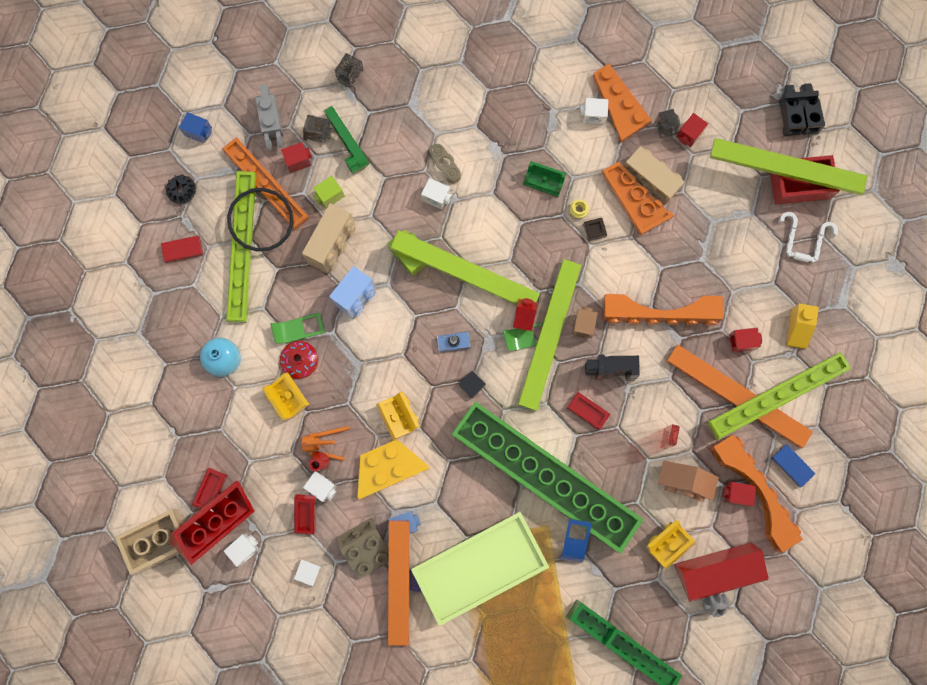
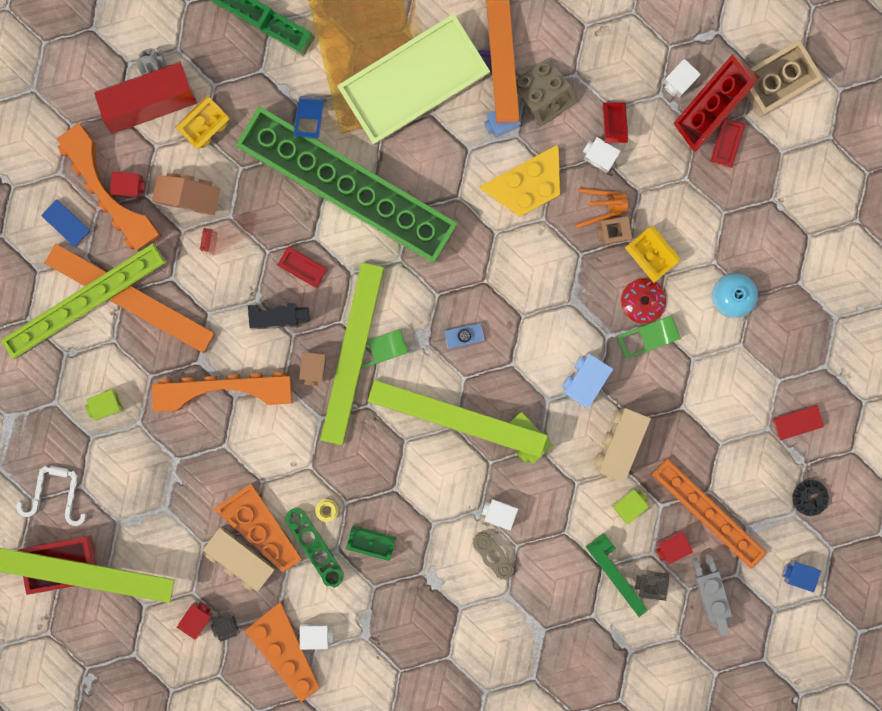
camera: 175 degrees right, 10 degrees up
lime tile [226,171,257,323] -> none
black piece [227,188,294,252] -> none
white tile [294,559,321,586] -> none
red cone [309,452,329,471] -> none
clear smoke brick [334,53,364,86] -> none
yellow bracket [376,391,419,440] -> none
black tile [458,371,486,399] -> none
red brick [513,298,538,331] -> none
dark brown tile [583,218,607,241] -> none
red brick [729,327,762,353] -> none
black hips [779,83,825,136] -> none
yellow slope [786,303,819,349] -> none
none -> lime brick [85,389,124,421]
none -> green beam [286,508,344,588]
none -> medium nougat brick [596,216,632,245]

